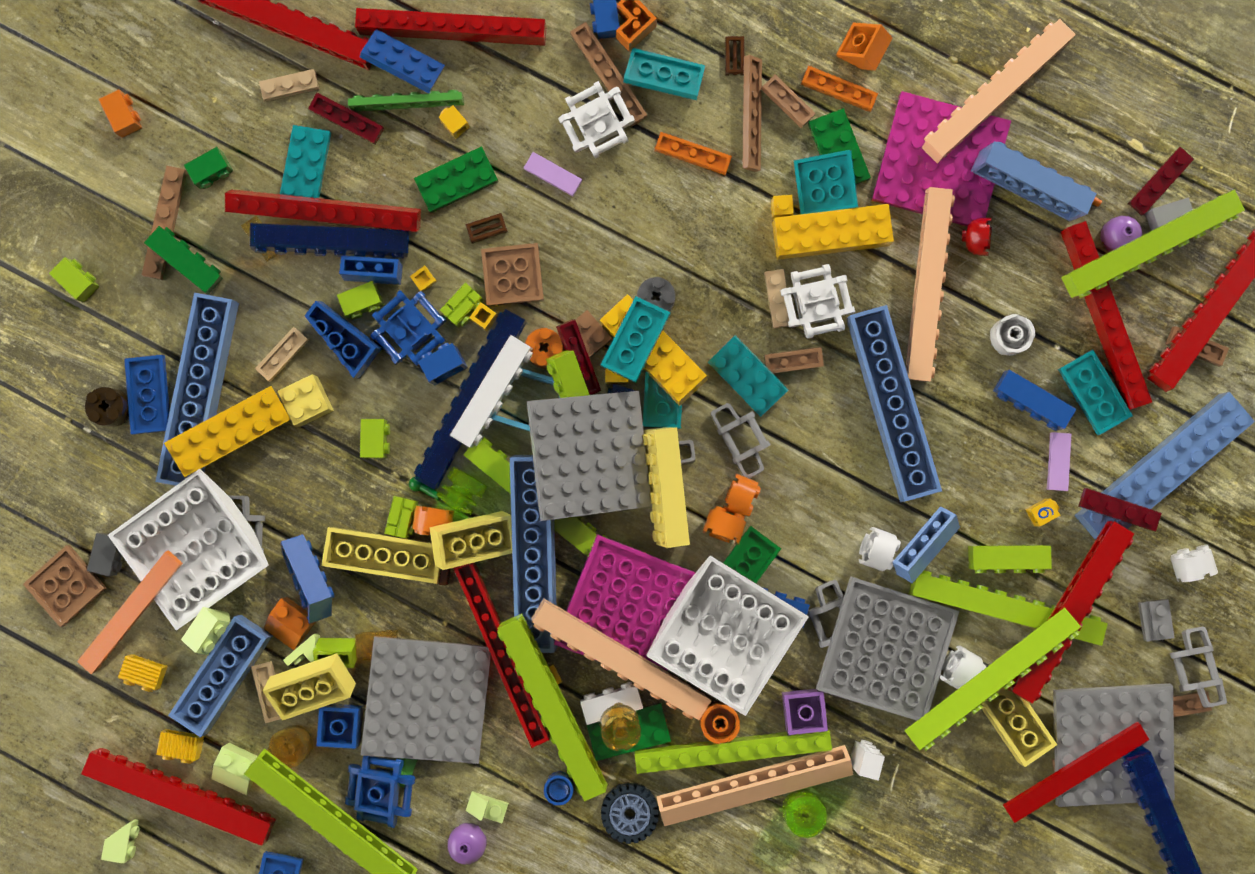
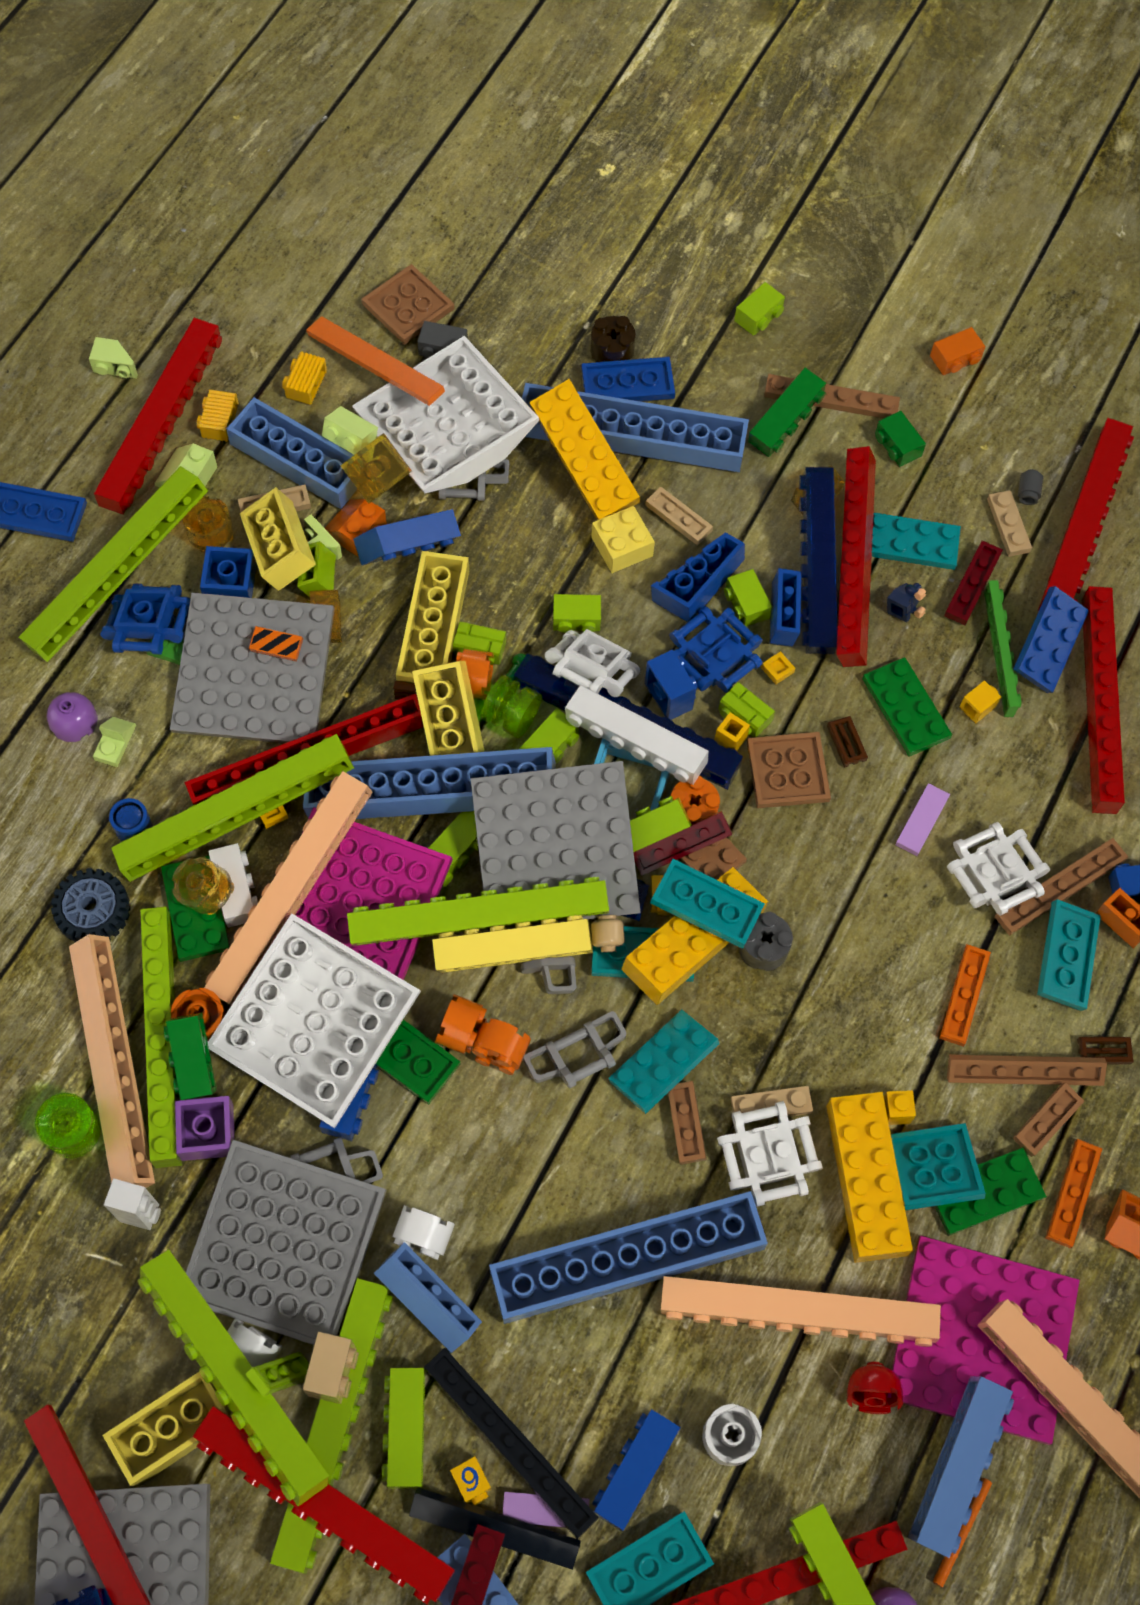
camera: 80 degrees right, 20 degrees down
none -> green brick [164,1013,217,1100]
none -> lime tile [245,1352,309,1397]
none -> orange tile [249,626,303,662]
none -> tan brick [302,1332,359,1404]
none -> clear yellow slope [340,433,412,503]
none -> lime brick [347,877,609,946]
none -> black tile [409,1487,581,1570]
none -> black plate [424,1348,599,1540]
none -> white brick [545,629,640,697]
none -> tan head [590,915,624,952]
none -> dark blue piece [887,583,926,623]
none -> dark grey brick [1018,469,1044,505]

